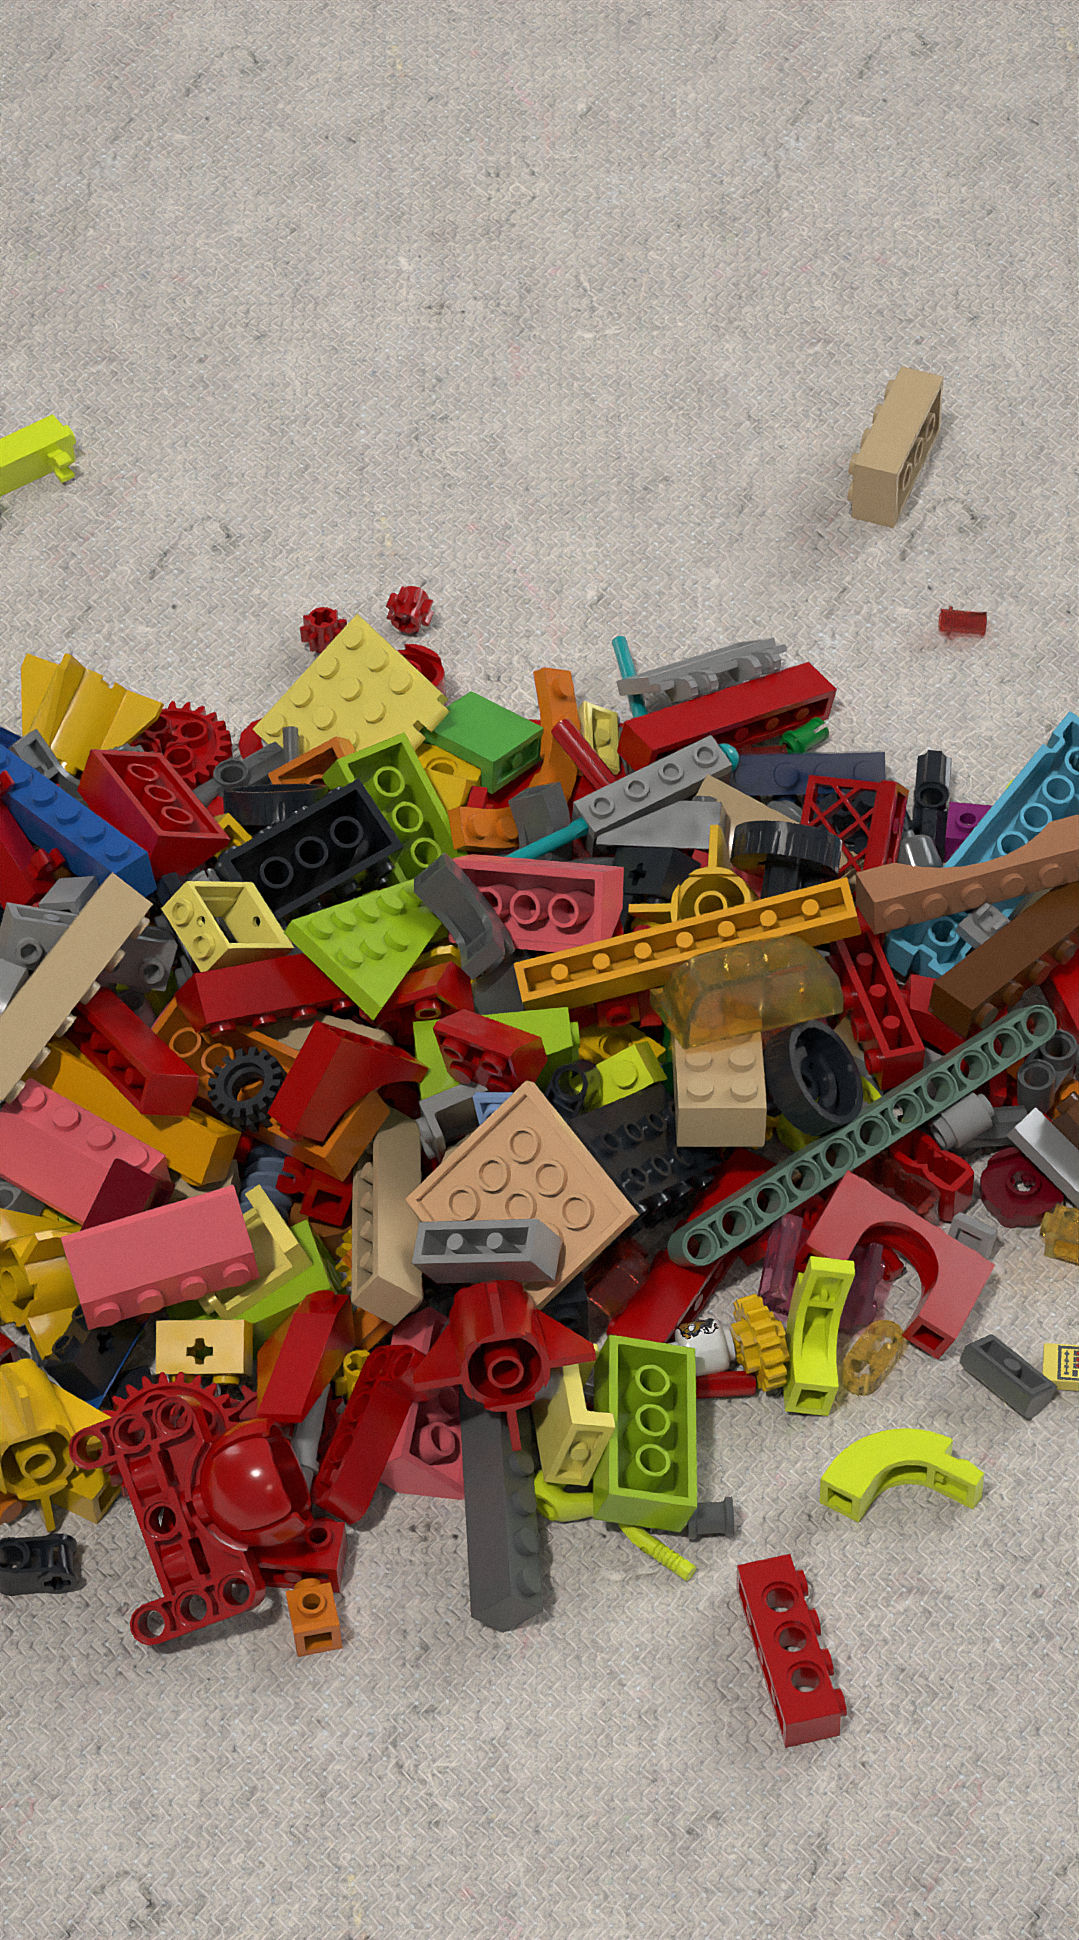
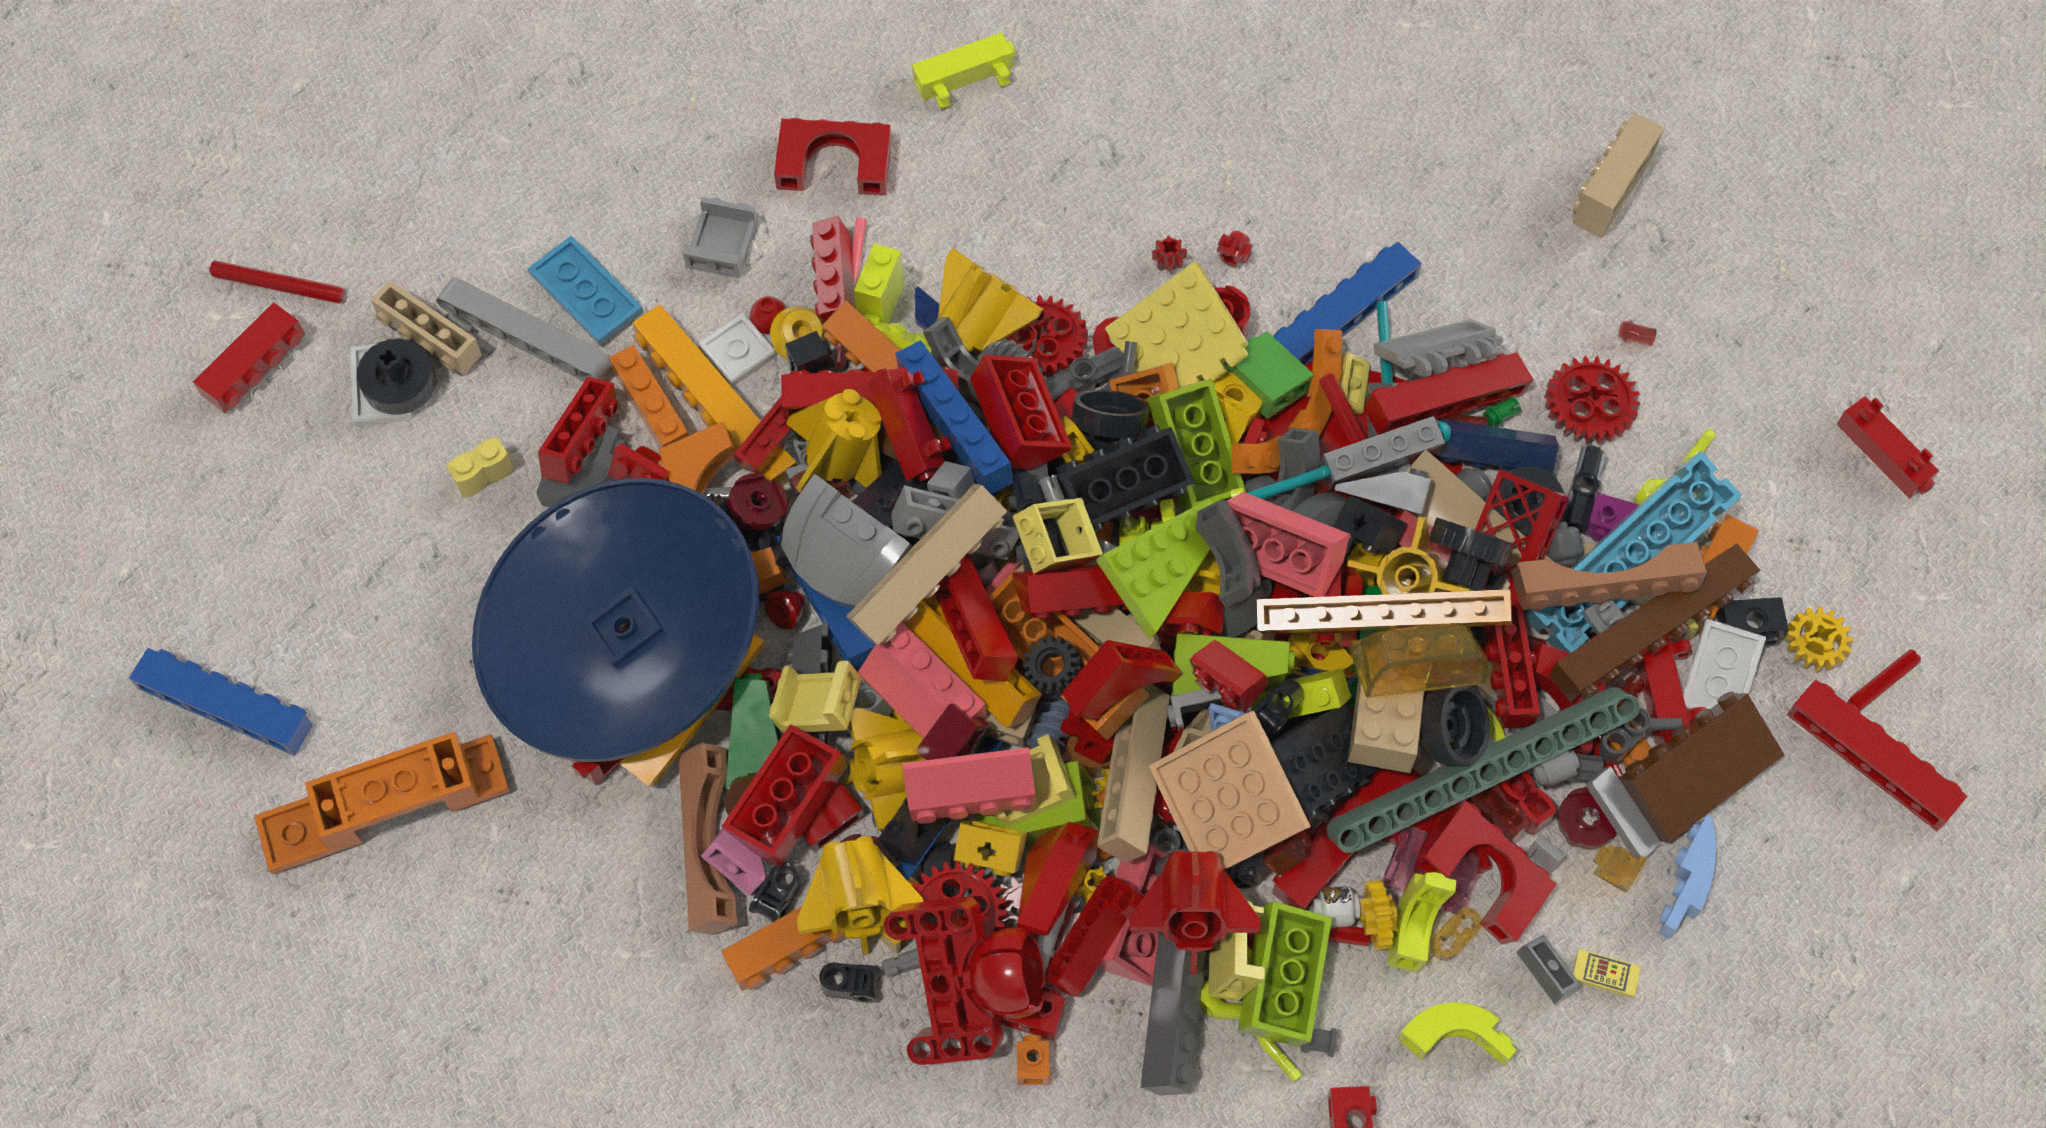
camera: 10 degrees right, 15 degrees up
light grey brick [412,1219,562,1283] -> none
none -> light grey axle [882,948,920,978]
none -> blue brick [1273,241,1421,366]
none -> red gear [1544,356,1640,445]

